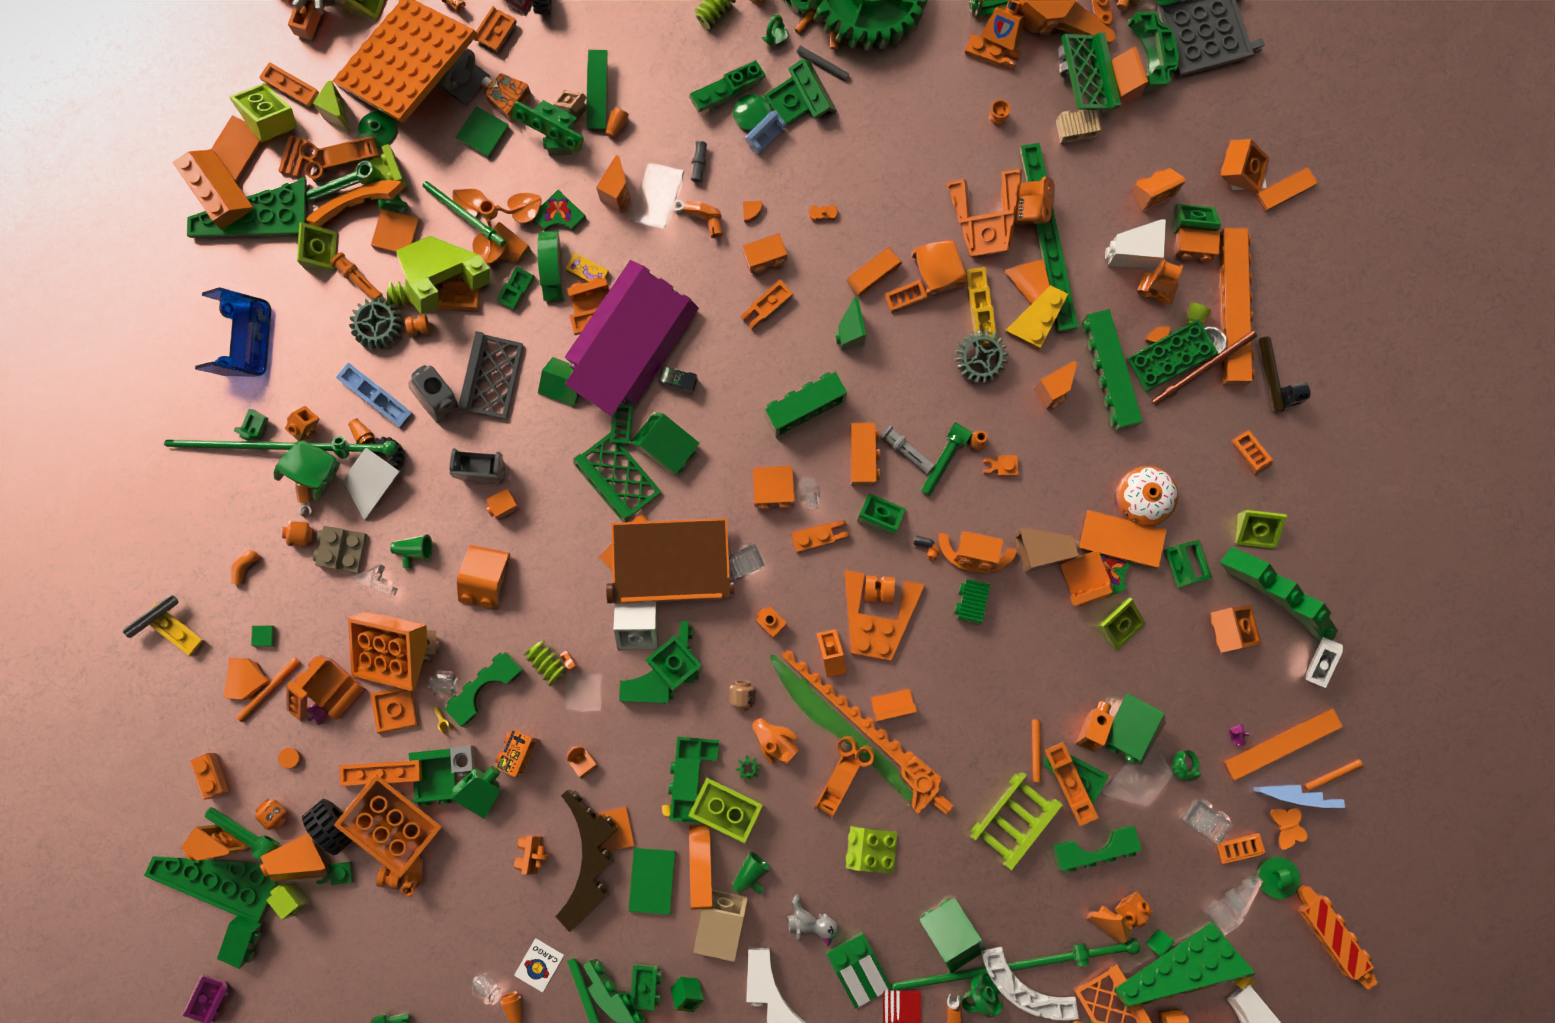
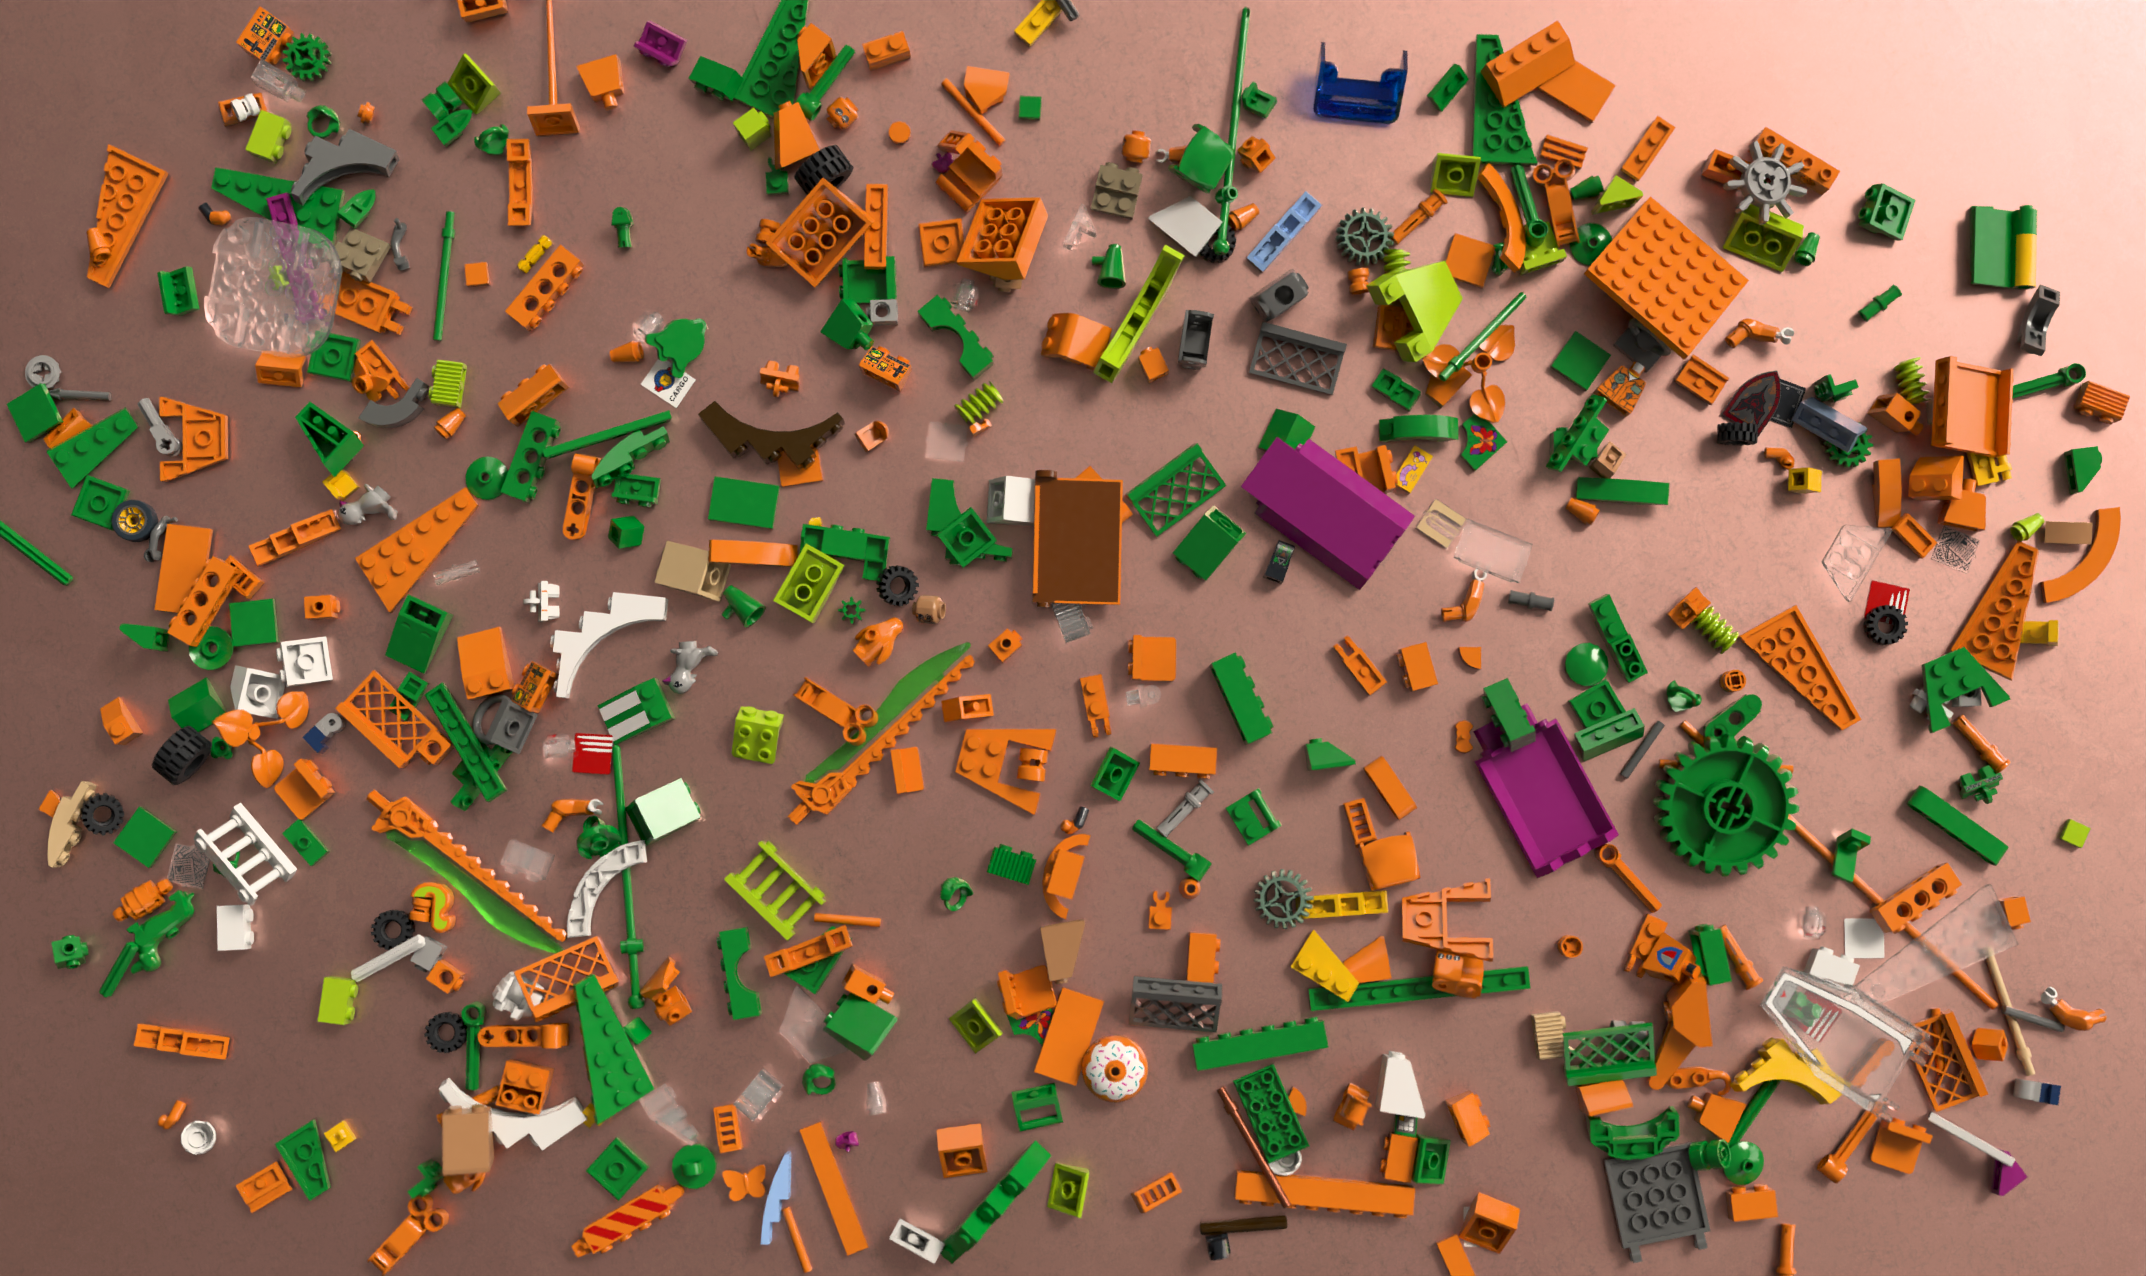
camera: 90 degrees right, 5 degrees up
lime slope [229,83,297,142] -> none
orange arm [231,550,259,584] -> none
yellow hand [434,707,454,735] -> none
orange slope [596,155,631,212] -> none
green slope [610,404,633,445] -> none
light blue hinge [743,110,787,155] -> none
orange slope [1034,361,1077,409] -> none
lime hat [1186,302,1211,325] -> none
none -> green tile [586,1137,650,1201]
none -> green tile [645,318,707,378]
none -> clear cone [866,1082,888,1116]
none -> black tyre [876,565,919,606]
none -> green piece [940,877,973,911]
none -> lime arch [1093,245,1185,383]
none -> dark grey fence [1129,976,1222,1033]
none -> orange brick [1186,932,1220,983]
none -> green plate [1225,788,1282,846]
none -> slope [1392,1114,1418,1137]
none -> piece [1416,498,1467,549]
none -> green plate [1427,63,1469,111]
none -> magenta panel [1473,703,1619,878]
none -> green wedge [1481,678,1535,752]
none -> green cone [1570,175,1604,201]
none -> orange axle [1594,843,1662,913]
none -> orange hips [1667,587,1711,630]

